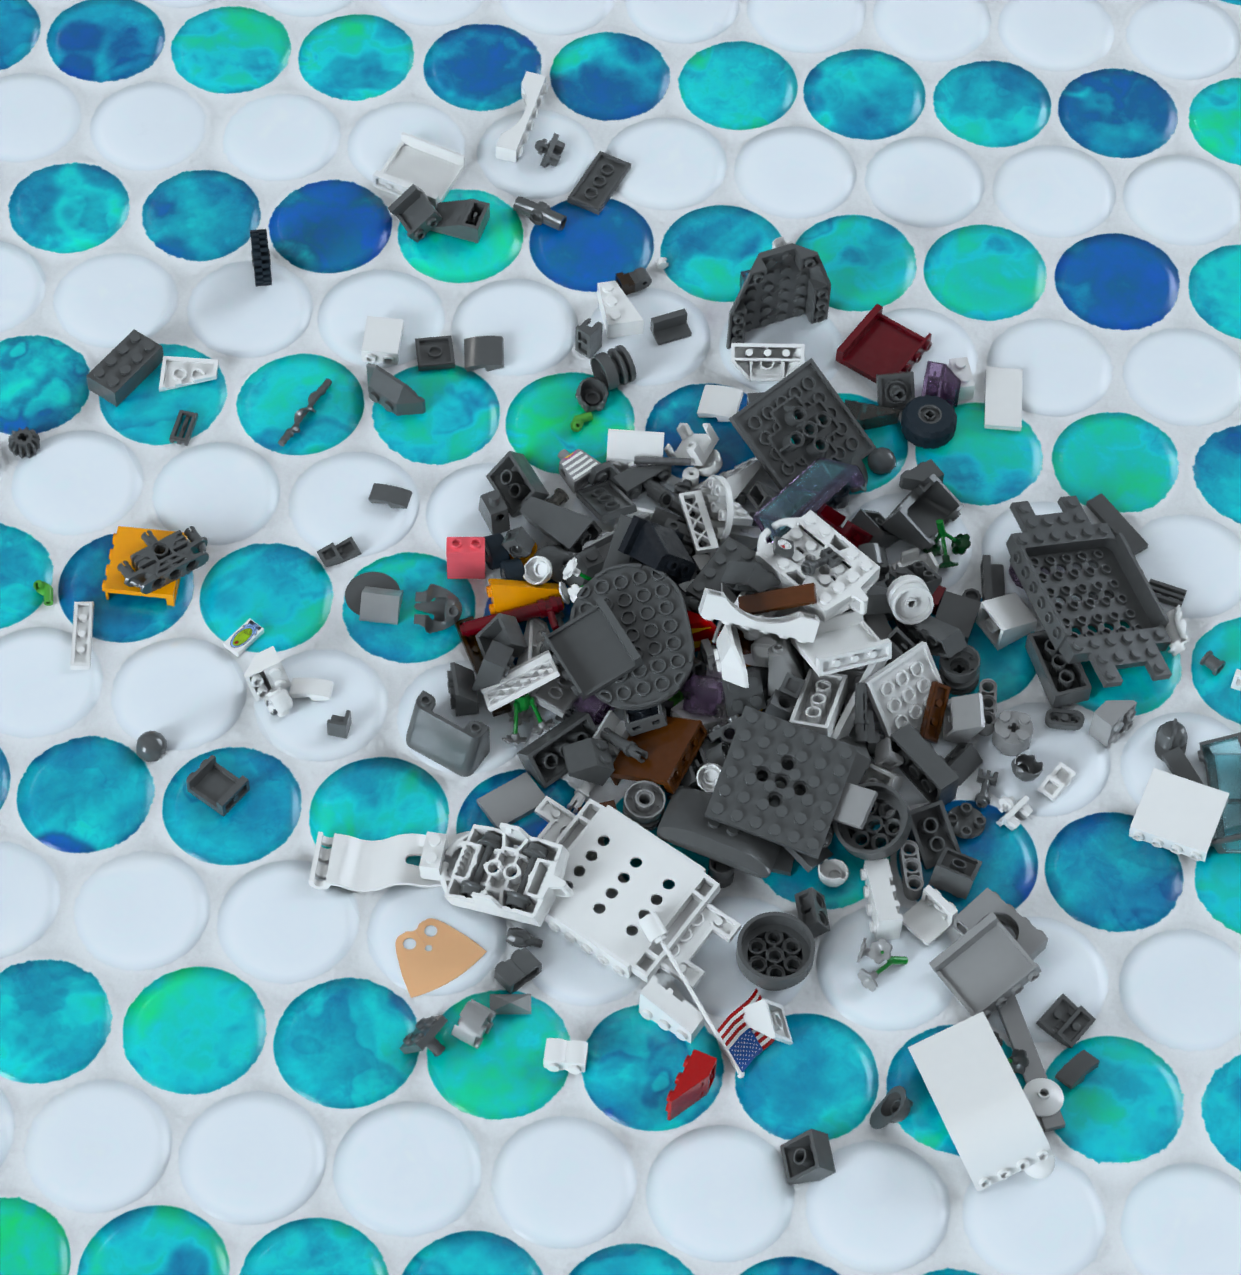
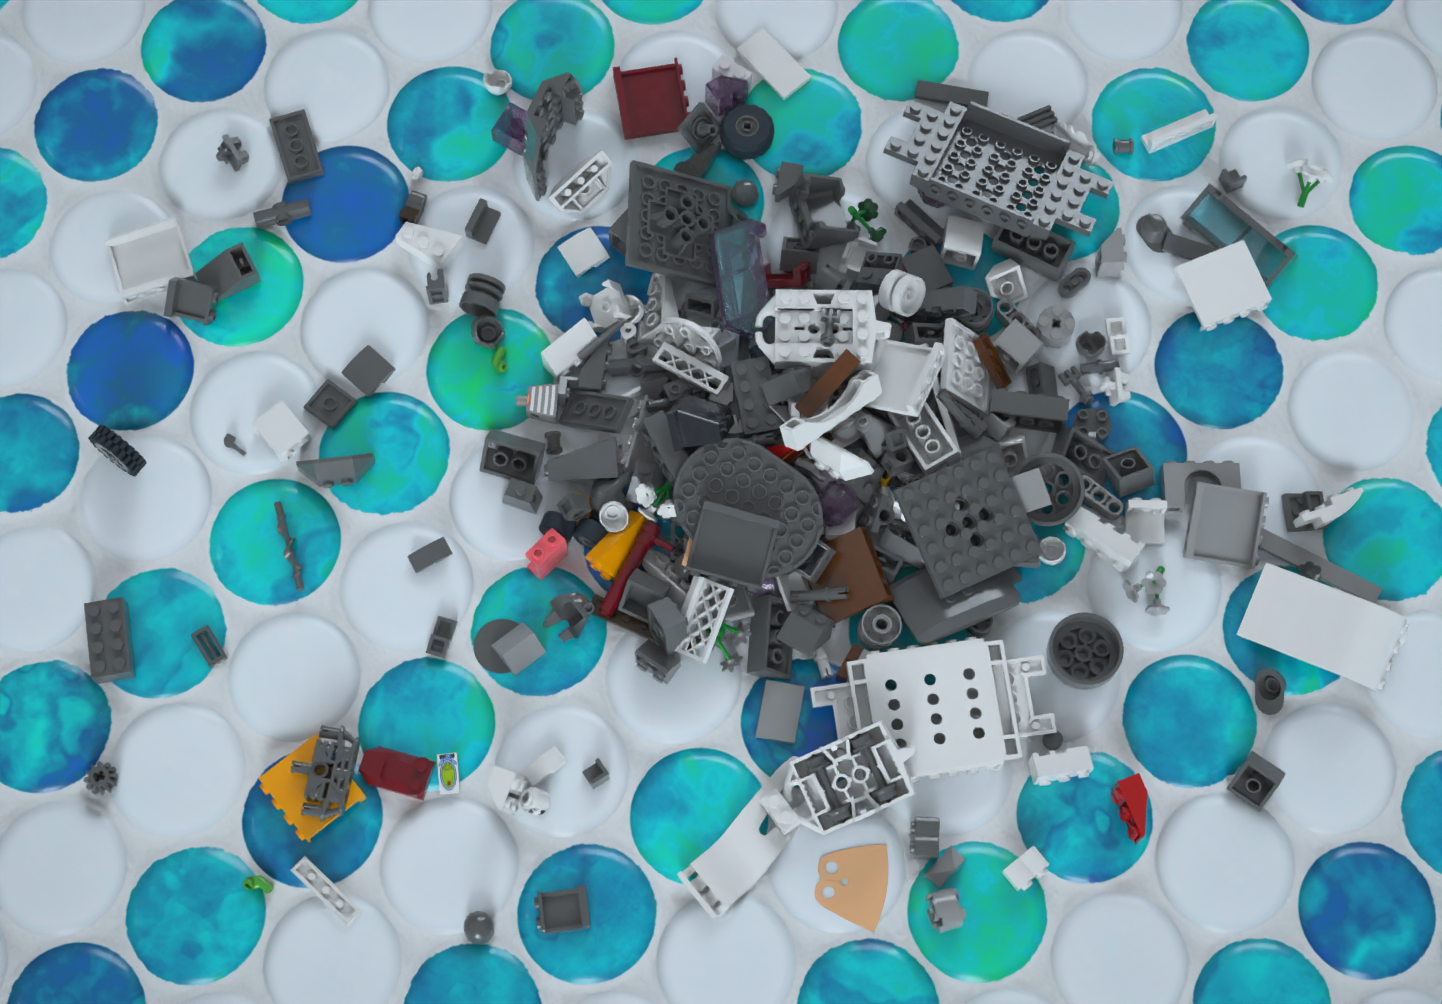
camera: 45 degrees left, 15 degrees up
white wing [159,356,219,392] -> none
dark grey plate [399,1015,448,1057] -> none
dark grey windscreen [406,690,490,777] -> none
white arch [496,71,549,163] -> none
dark grey piece [506,927,543,948] -> none
flag [638,912,775,1078] -> none
white hair [696,763,722,793] -> none
white slope [743,998,793,1045] -> none
dark grey tile [773,536,794,558] -> none
dark grey brick [795,887,830,938] -> none
white dish [1023,1078,1064,1117] -> none
dark grey slope [1055,1050,1100,1089] -> none
none -> dark grey hand [224,434,246,456]
none -> dark red slope [359,746,436,801]
none -> white slope [985,258,1028,304]
none -> dark grey tile [1042,730,1063,750]
none -> dark grey pin [1080,358,1120,376]
none -> white slope [1293,487,1363,530]

